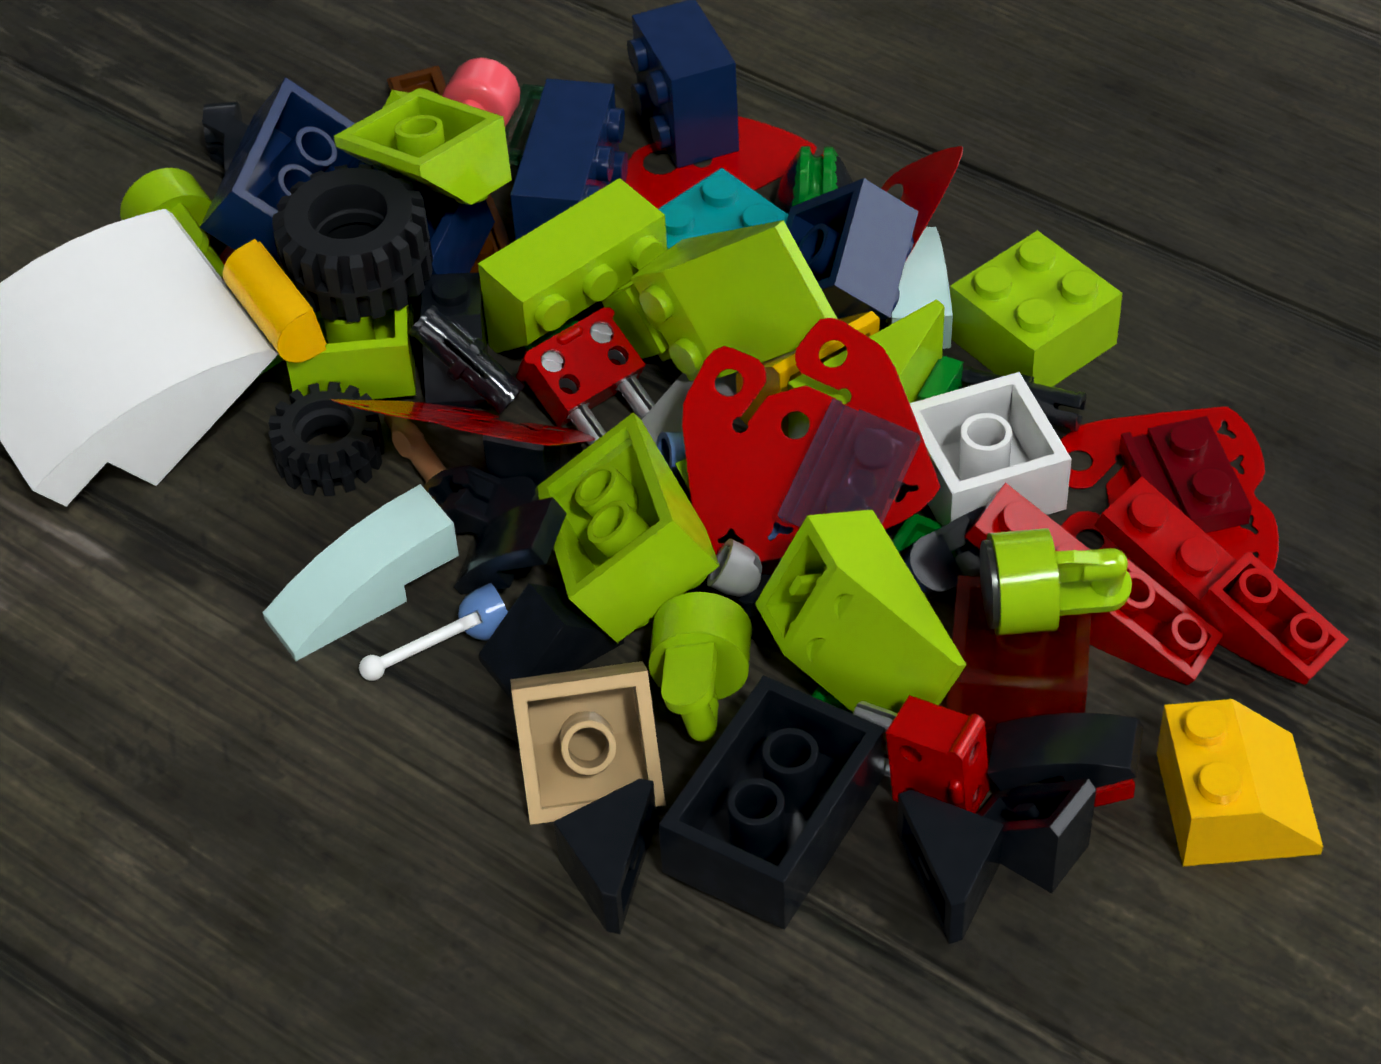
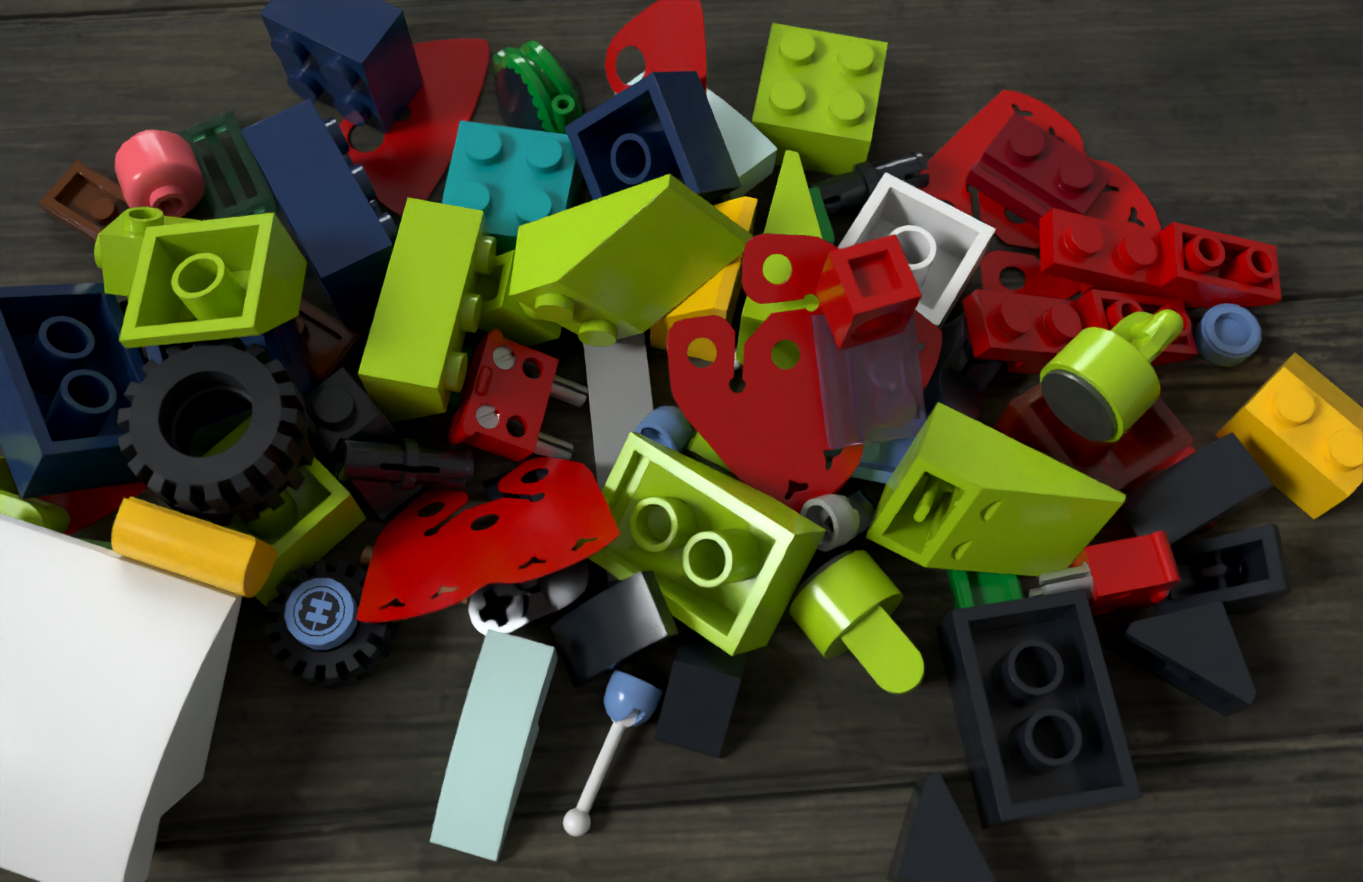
camera: 45 degrees left, 20 degrees up
tan slope [510,661,666,825] -> none
none -> medium blue tile [284,578,358,650]
none -> red brick [815,234,922,351]
none -> medium blue tile [1194,303,1261,367]

